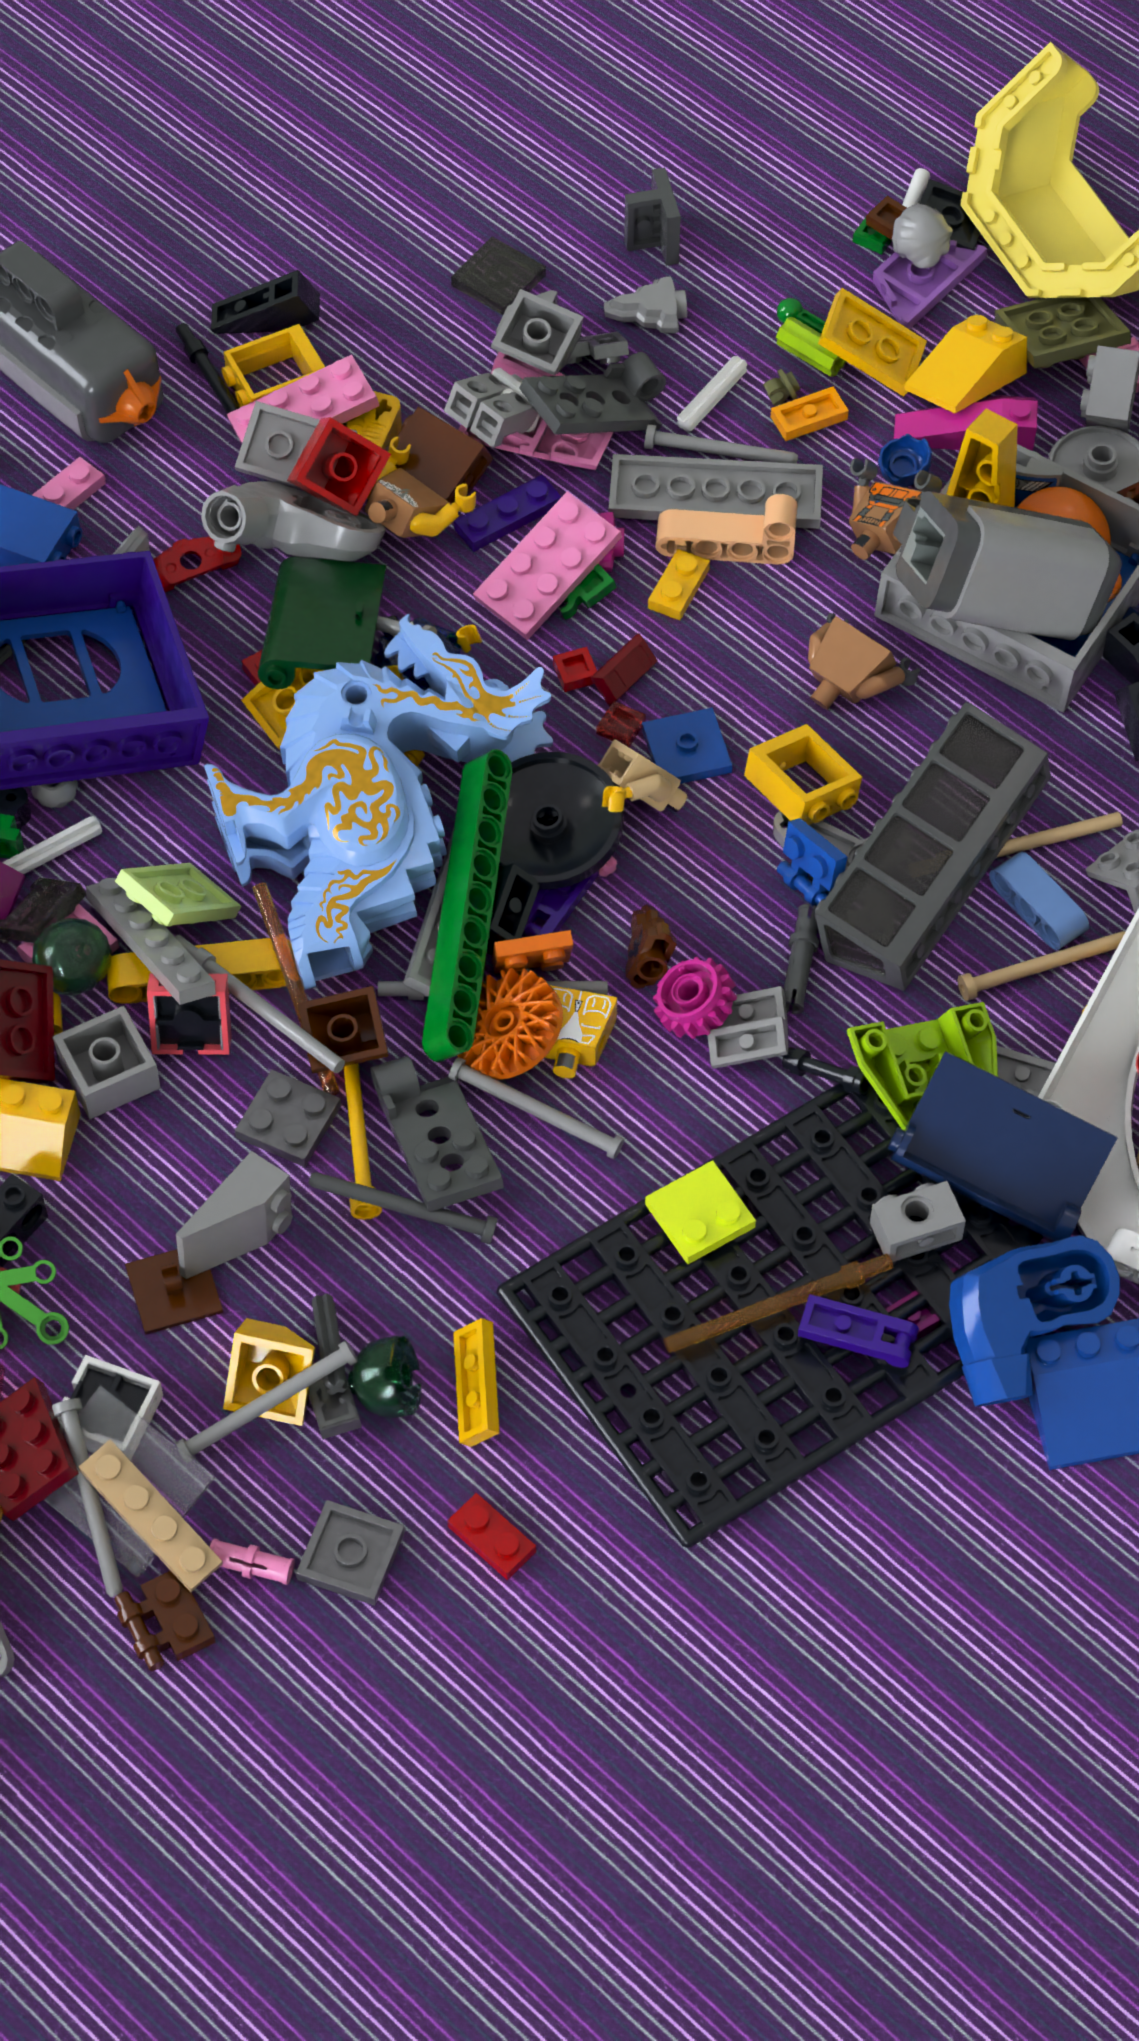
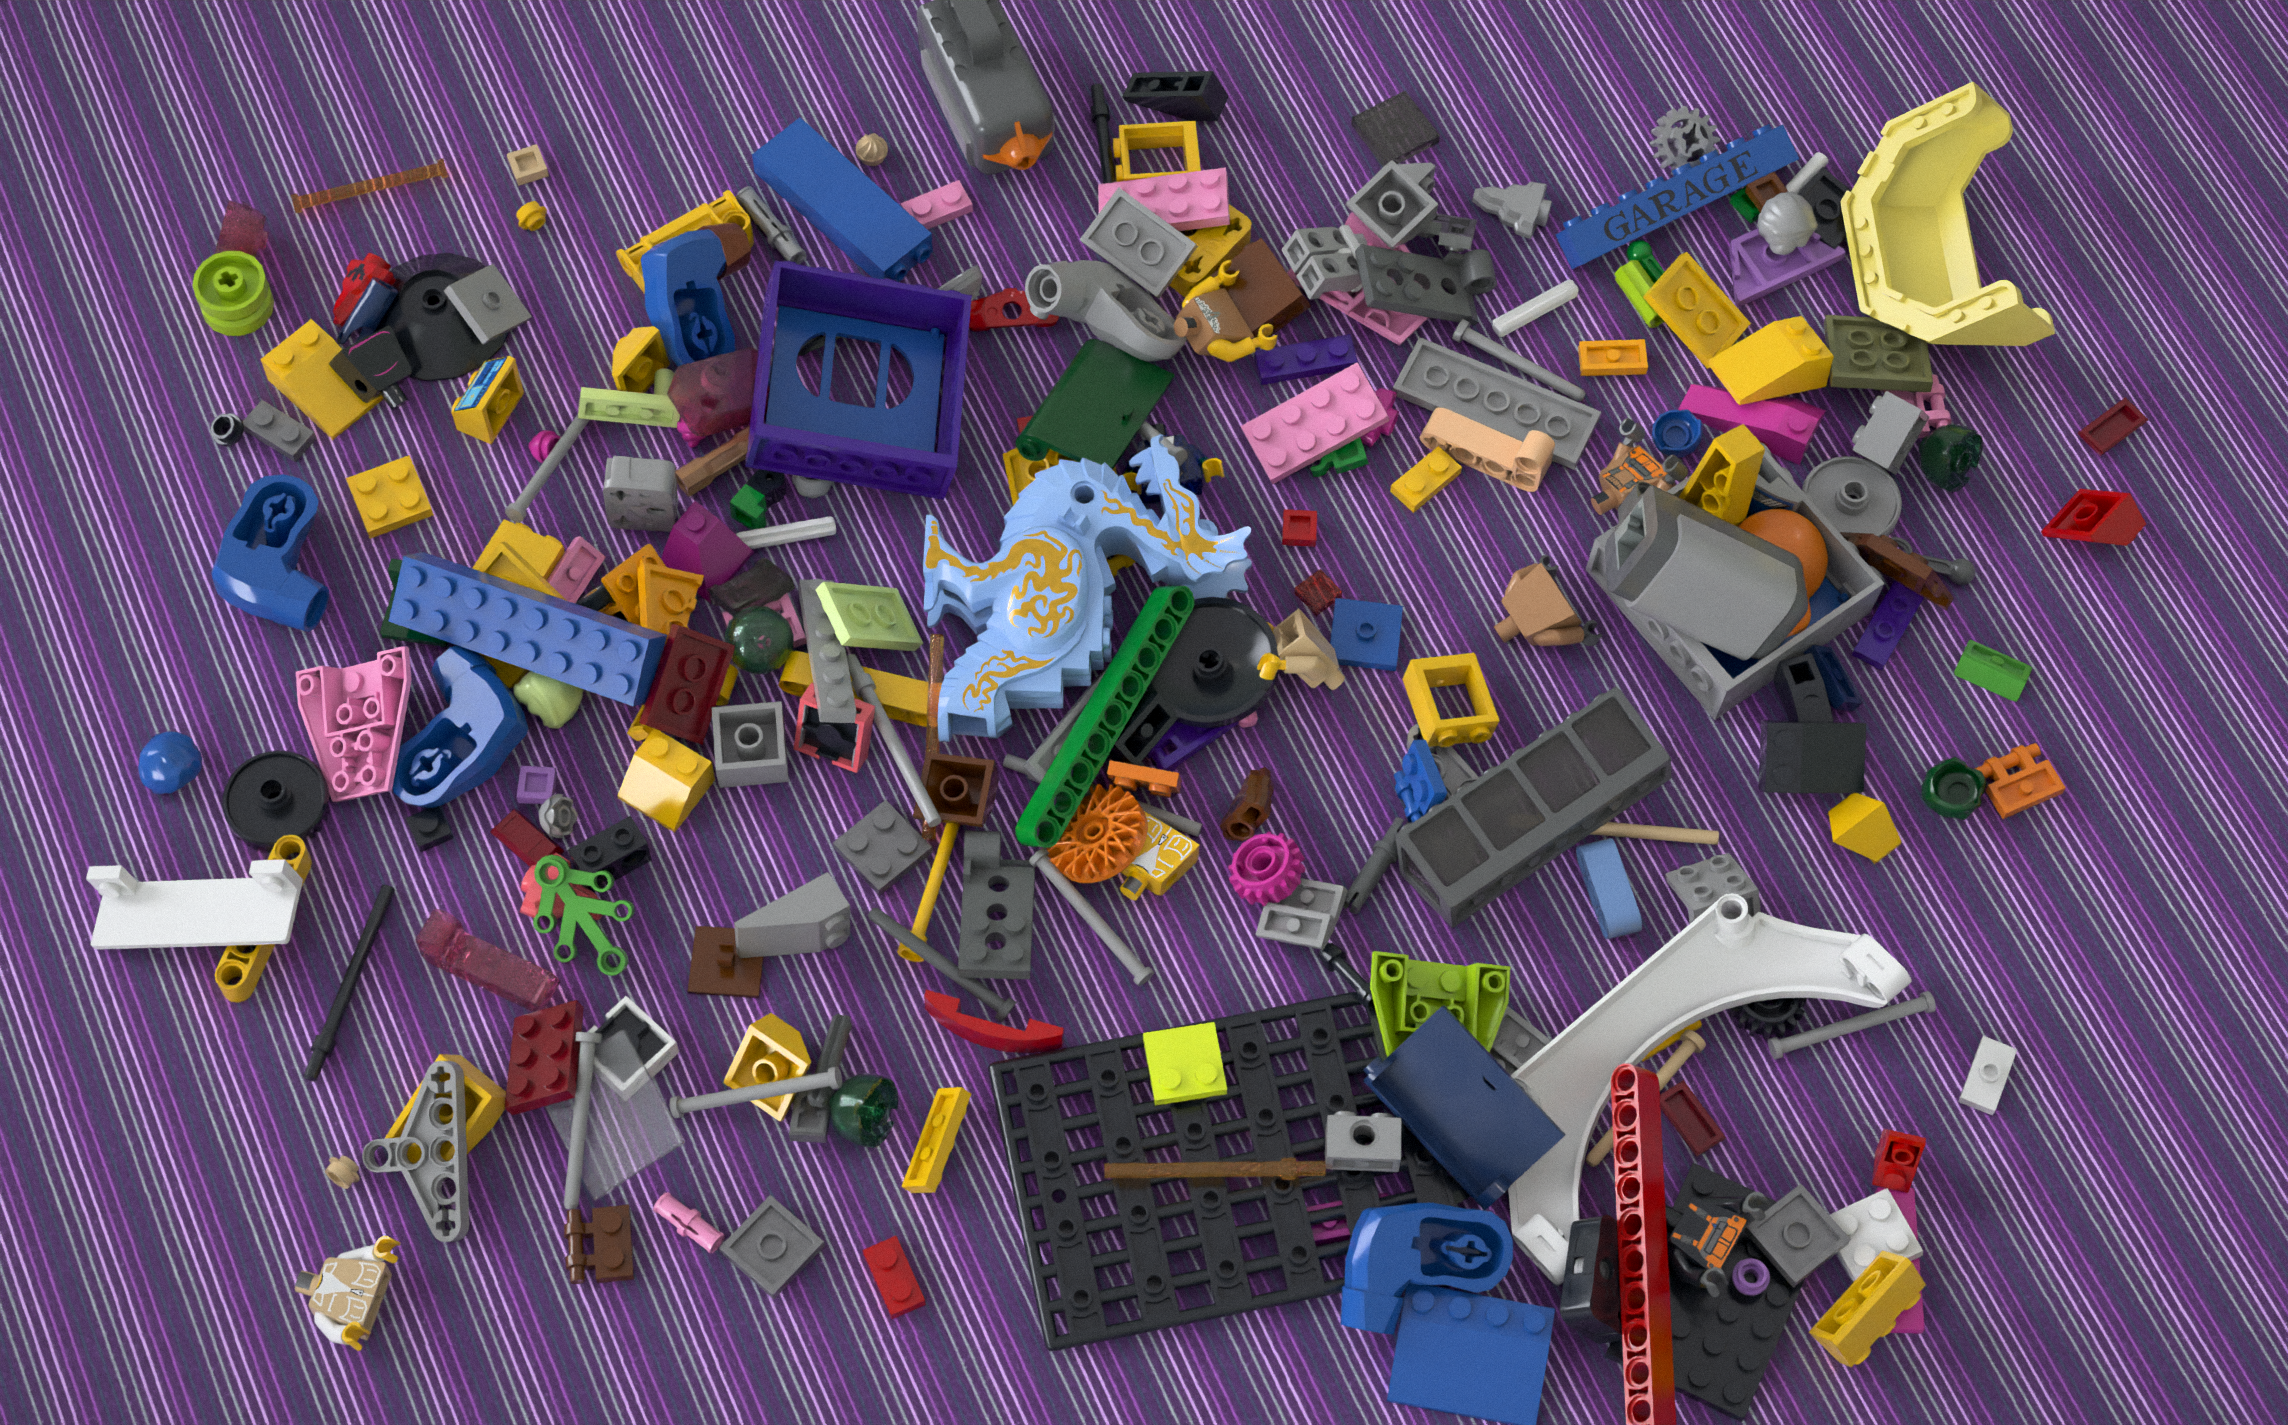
camera: 20 degrees right, 5 degrees up
tan plate [78,1439,223,1593] -> none
red slope [287,417,391,516] -> none
dark red tile [591,633,658,707] -> none
dark grey bracket [624,167,681,266] -> none
olive plate [763,368,801,406] -> none
dark purple plate [798,1294,919,1368] -> none
tan bar [957,931,1126,1001] -> none
none -> red slope [924,990,1064,1053]
none -> blue brick [1555,124,1799,269]
none -> light grey gear [1650,106,1720,176]

